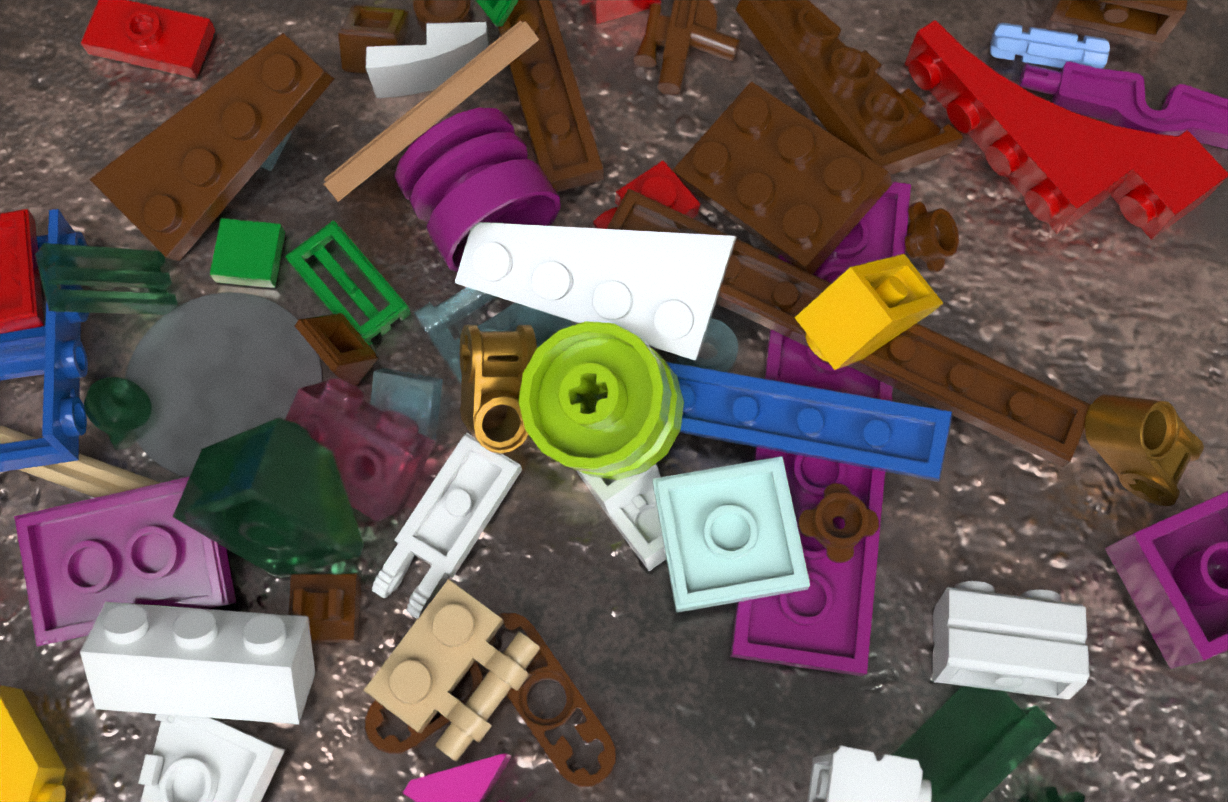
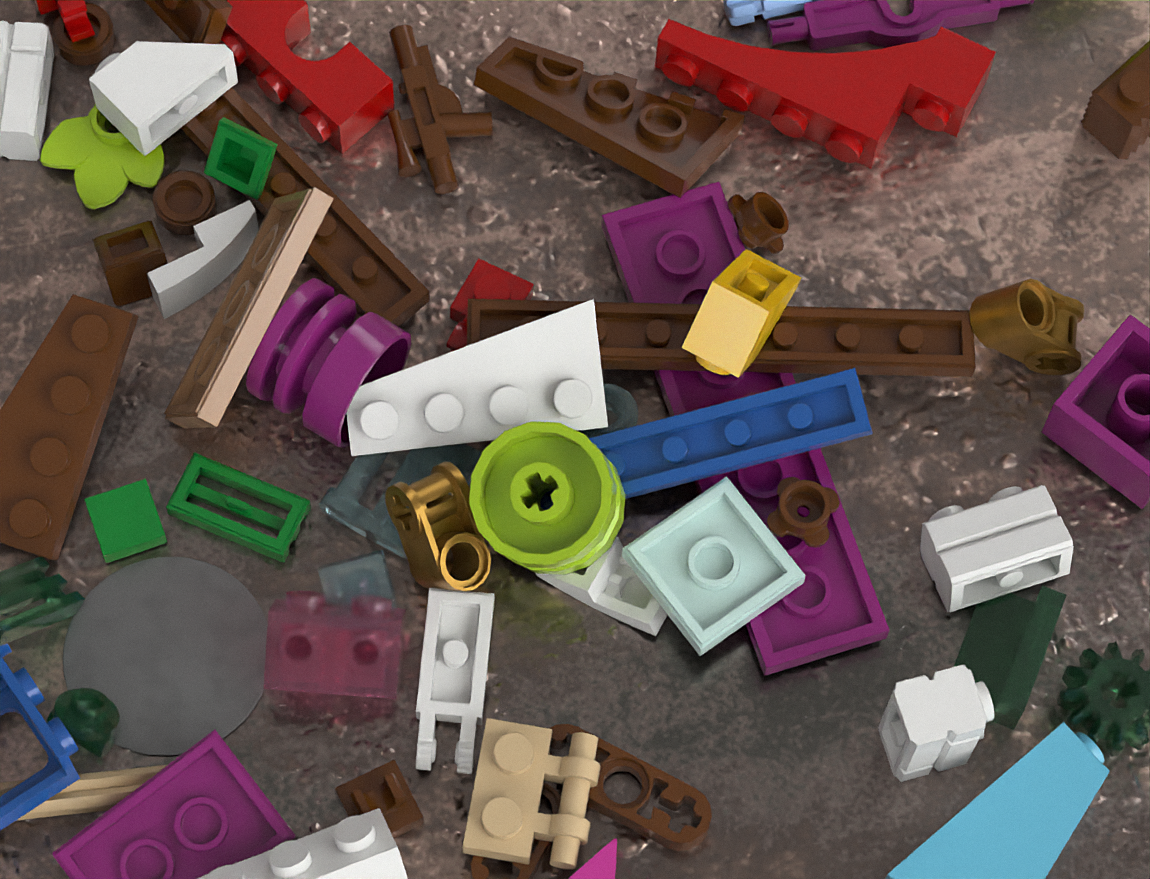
camera: 30 degrees left, 5 degrees down
clear green slope [172,417,364,579] -> none
reddish brown slope [294,313,378,387] -> none
reddish brown plate [672,81,893,274] -> none

